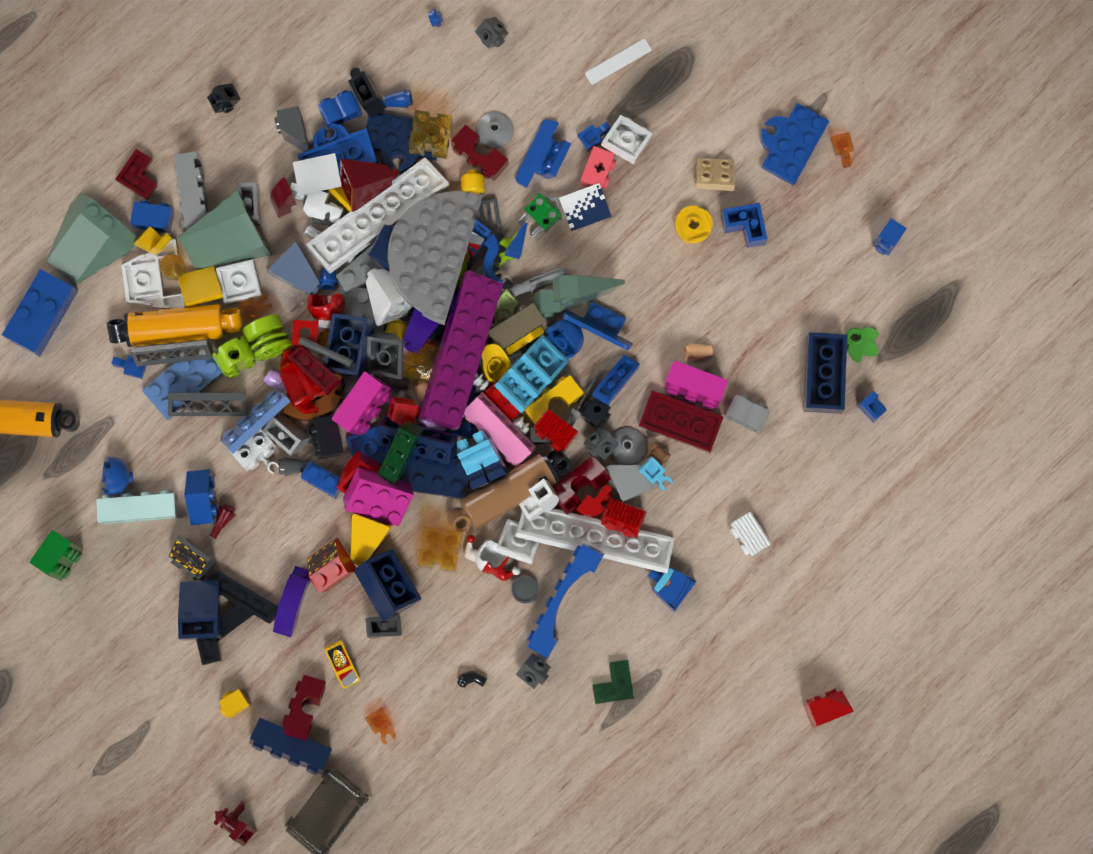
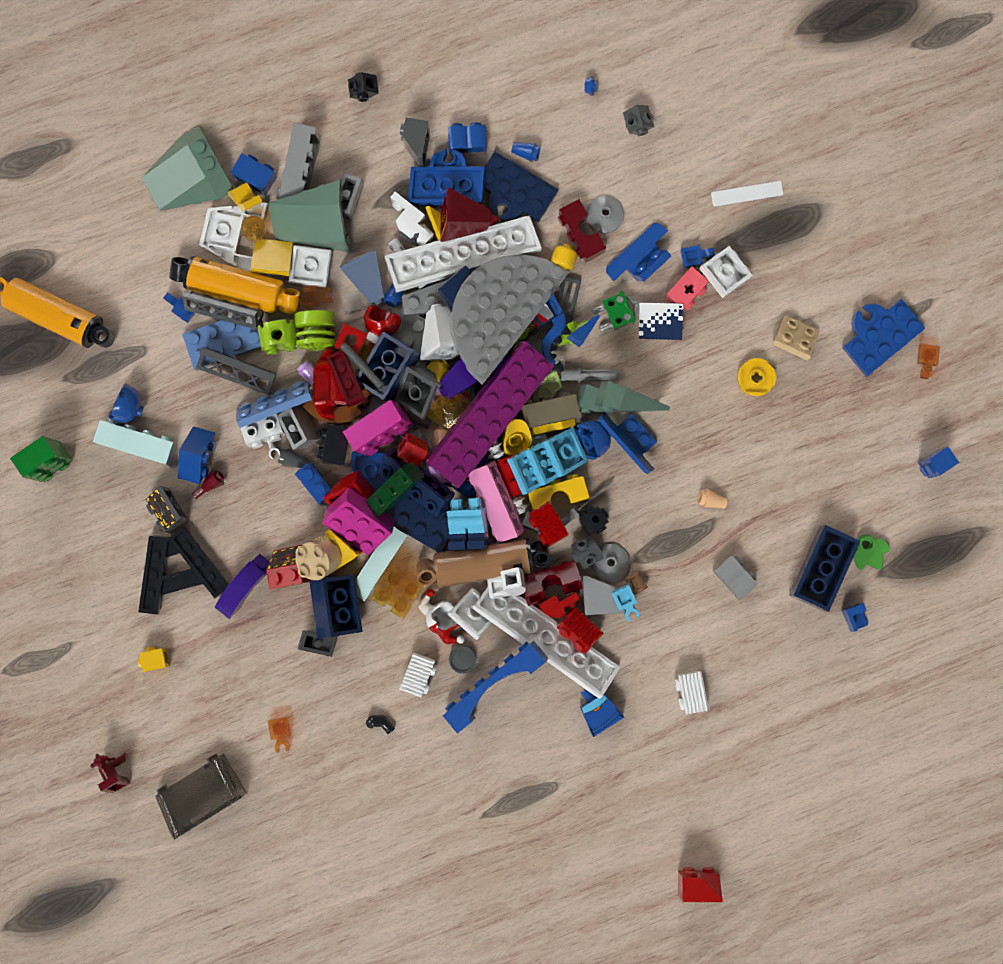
camera: 25 degrees right, 5 degrees up
blue brick [2,269,78,357] -> none
dark red plate [115,149,158,201] -> none
dark blue slope [178,580,221,641] -> none
dark blue brick [250,718,332,775] -> none
dark red slope [270,177,296,218] -> none
dark red arch [282,675,326,741] -> none
white sticker [293,153,342,195] -> none
slope [324,640,361,689] -> none
black brick [348,68,387,118] -> none
clear yellow brick [409,110,453,159] -> none
dark grey brick [516,653,551,689] -> none
blue plate [592,355,640,405] -> none
clear green plate [592,660,634,704] -> none
dark red plate [638,390,724,453] -> none
dark pink brick [664,360,728,409] -> none
blue brick [721,203,767,248] -> none
none -> tan brick [296,536,341,580]
none -> light aqua slope [355,527,408,602]
none -> white brick [400,652,438,697]

